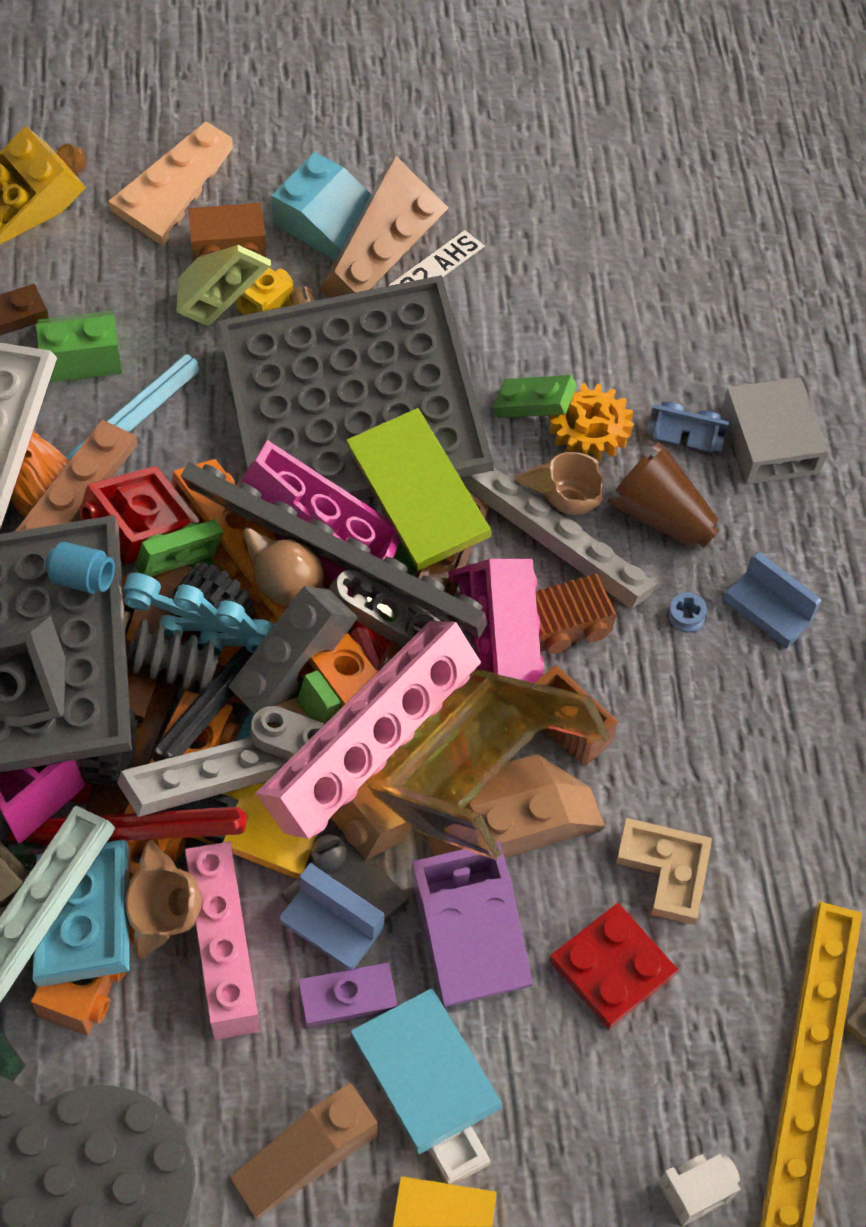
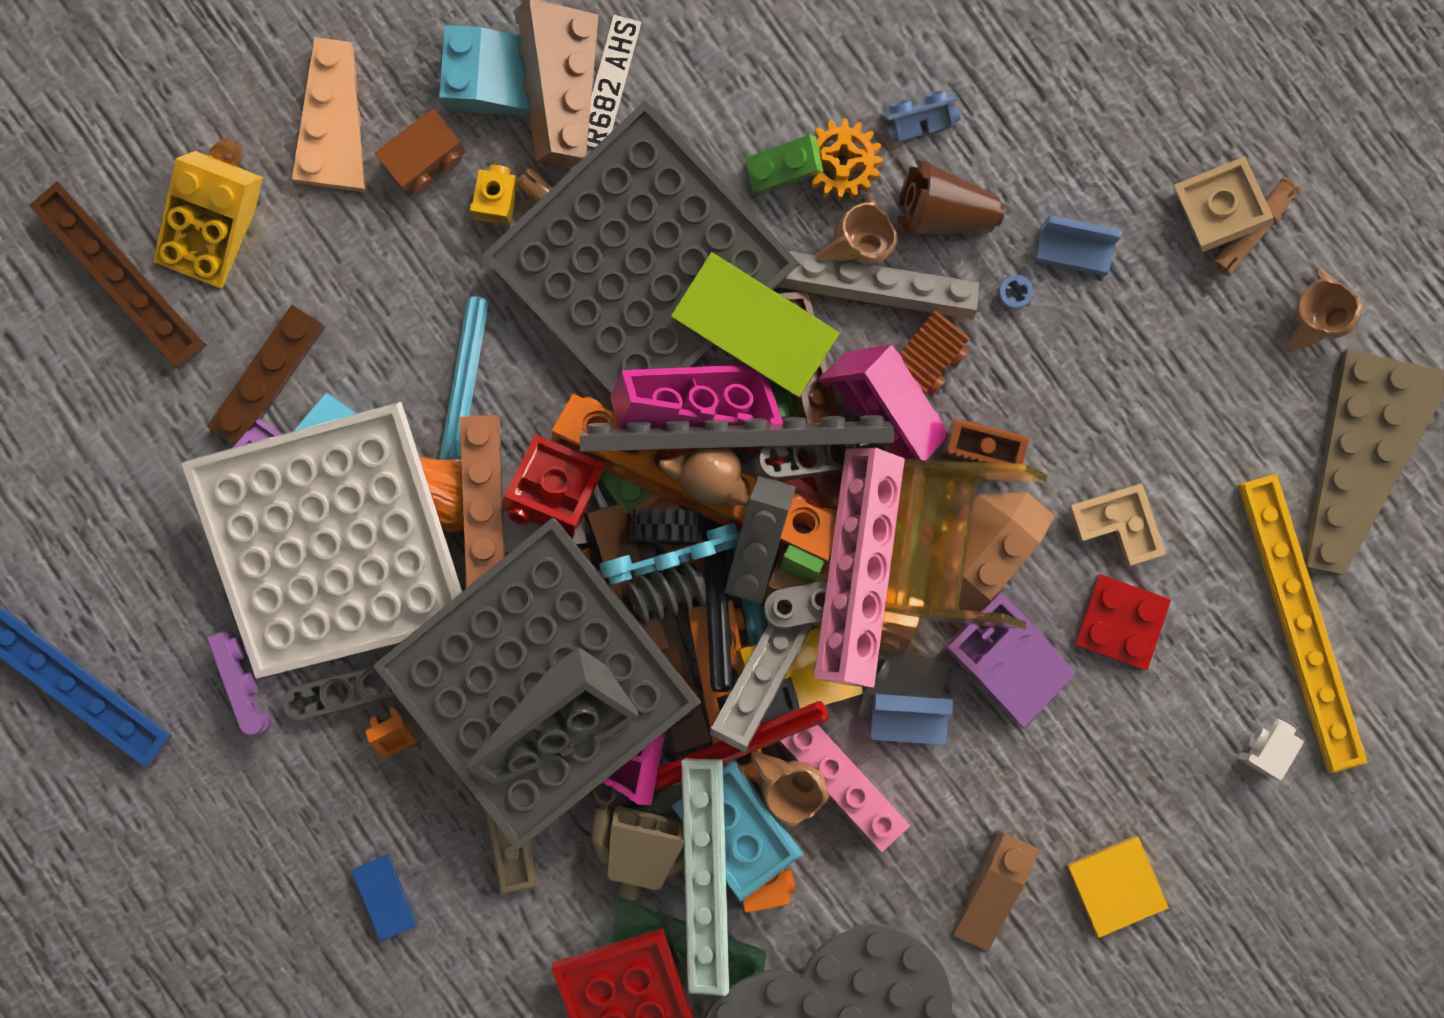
camera: 30 degrees left, 25 degrees up
bright green slope [36,310,122,383] -> none
dark azure brick [45,541,115,594] -> none
bright green plate [135,519,224,577] -> none
yellowish green slope [177,245,271,326] -> none
medium lavender plate [299,963,398,1028] -> none
medium azure tile [351,988,502,1155] -> none
white tile [428,1126,490,1185] -> none
light grey brick [721,377,829,485] -> none

